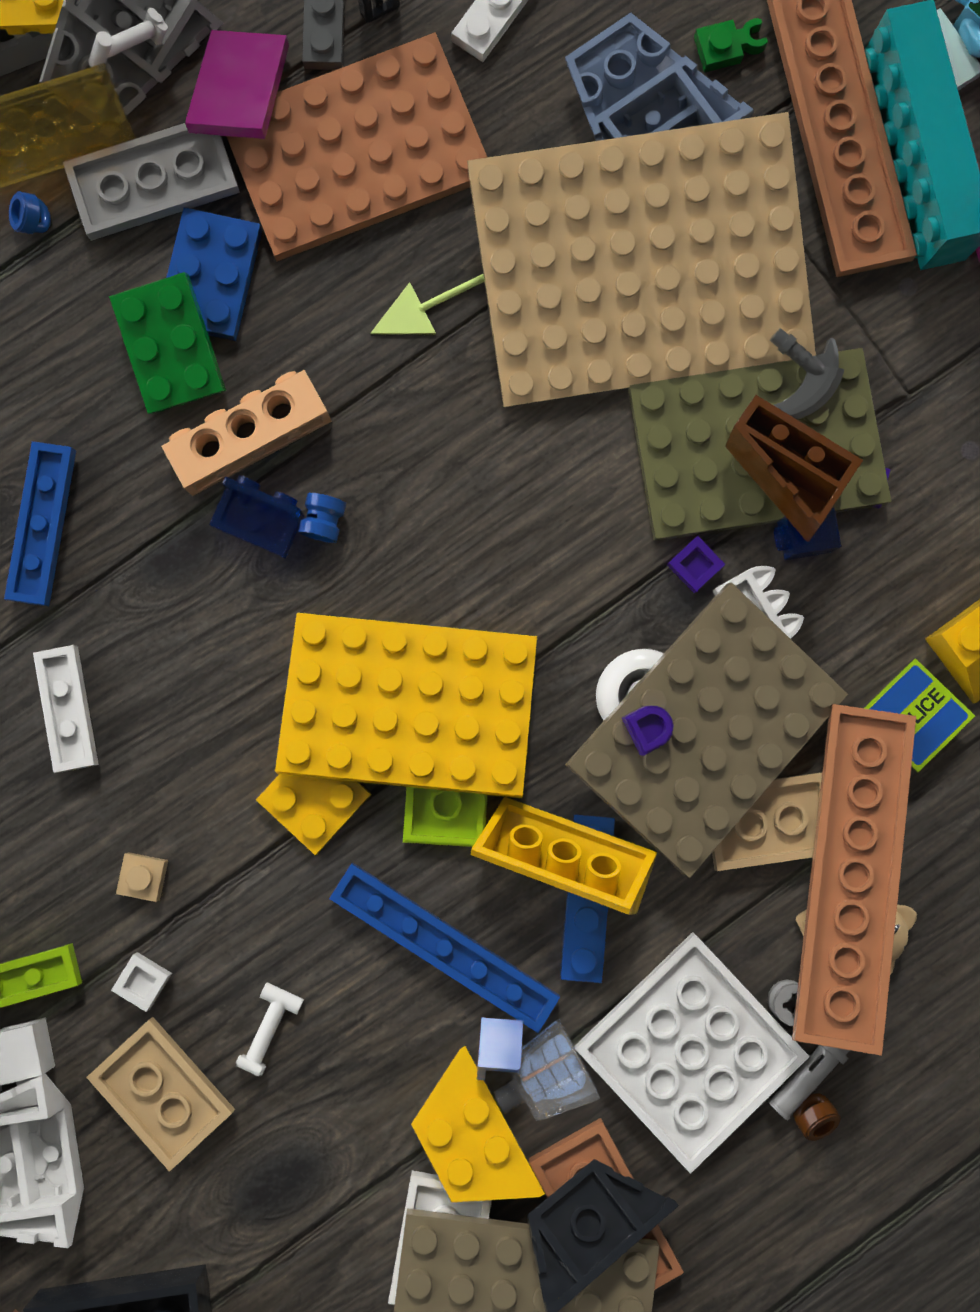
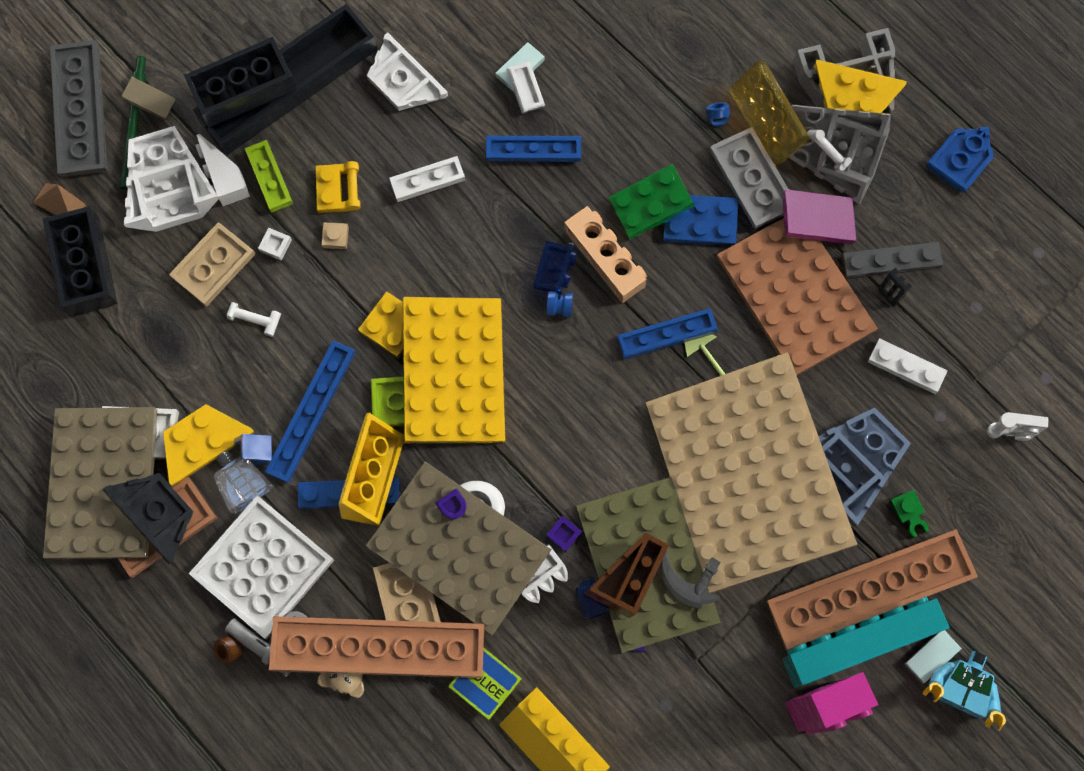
camera: 90 degrees right, 10 degrees down
none -> yellow plate [316,161,360,213]
none -> blue tile [617,308,718,360]

